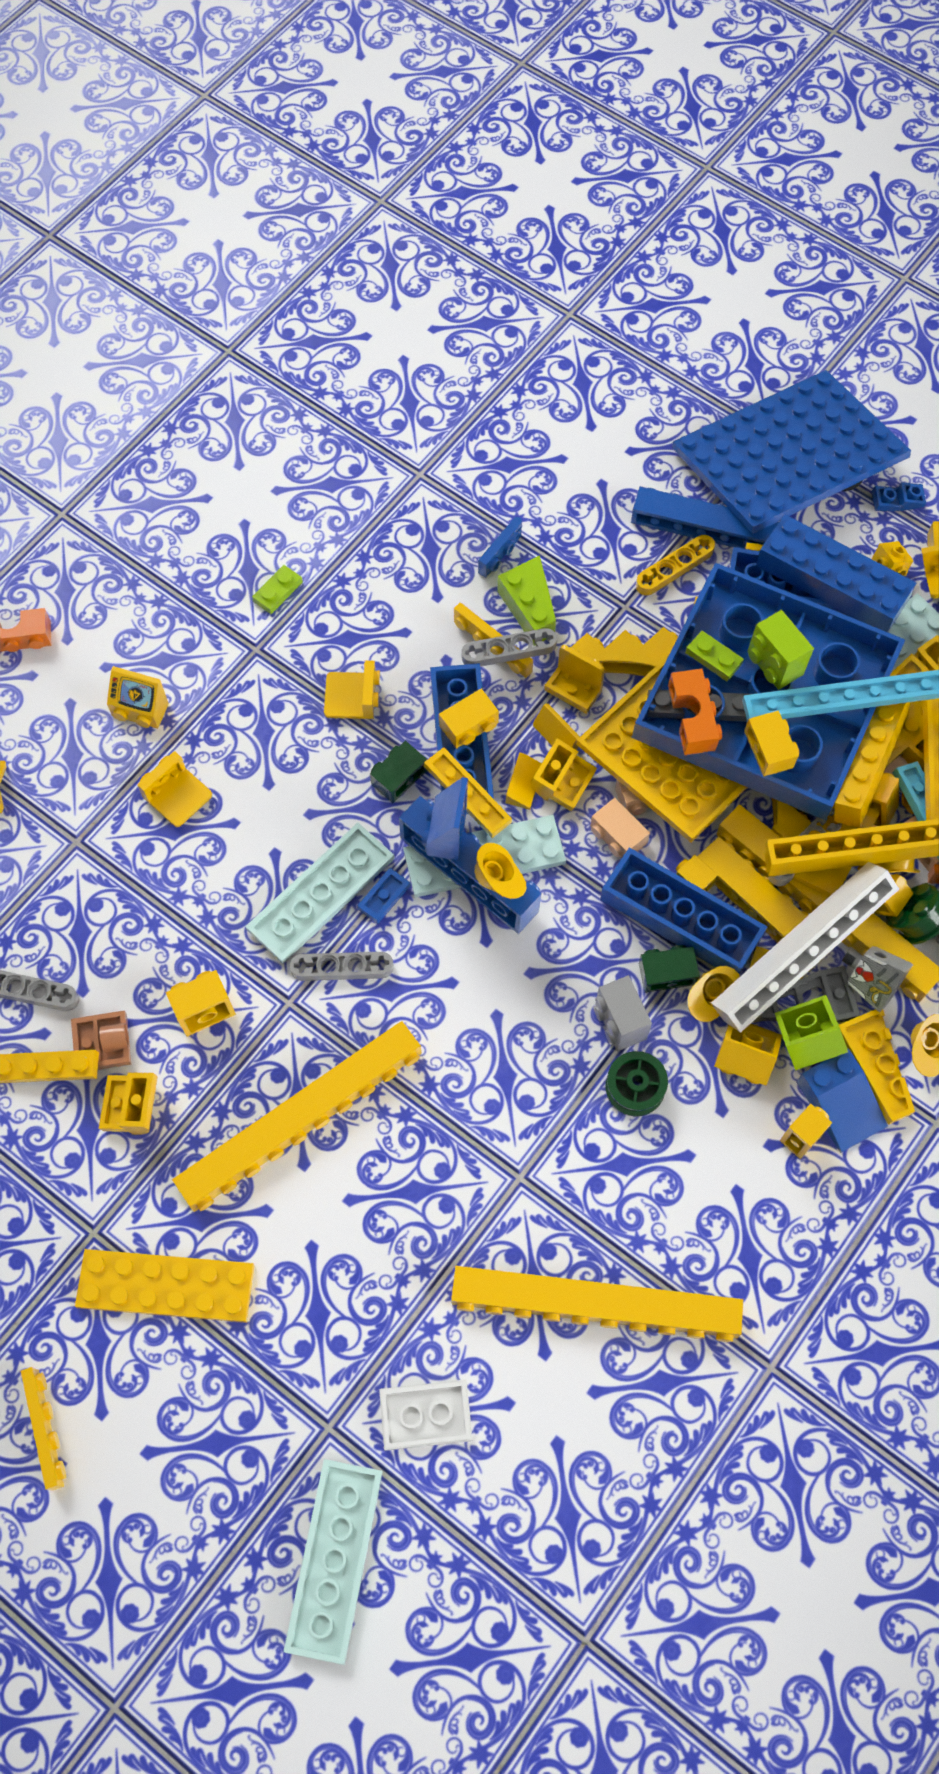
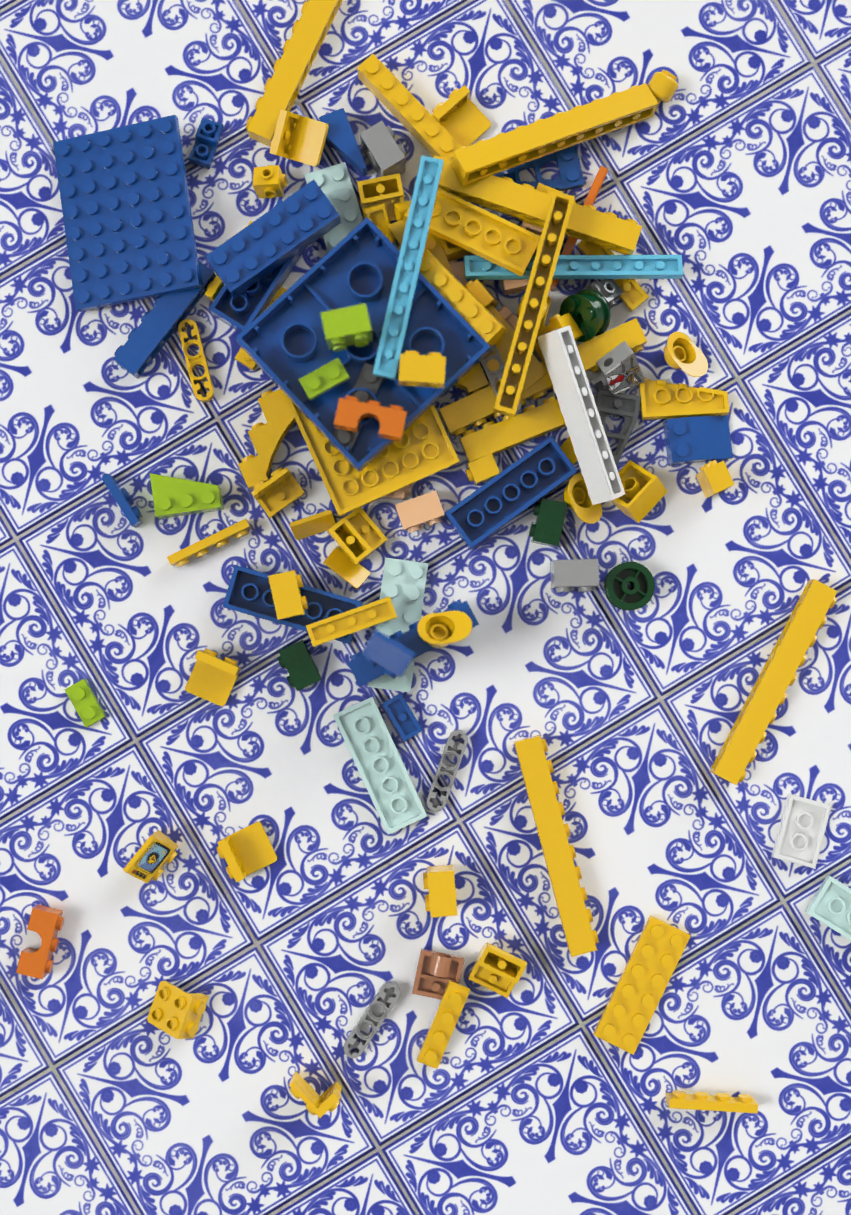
camera: 80 degrees left, 20 degrees up
light grey beam [462,628,557,667] -> none
lime brick [774,995,848,1070] -> none

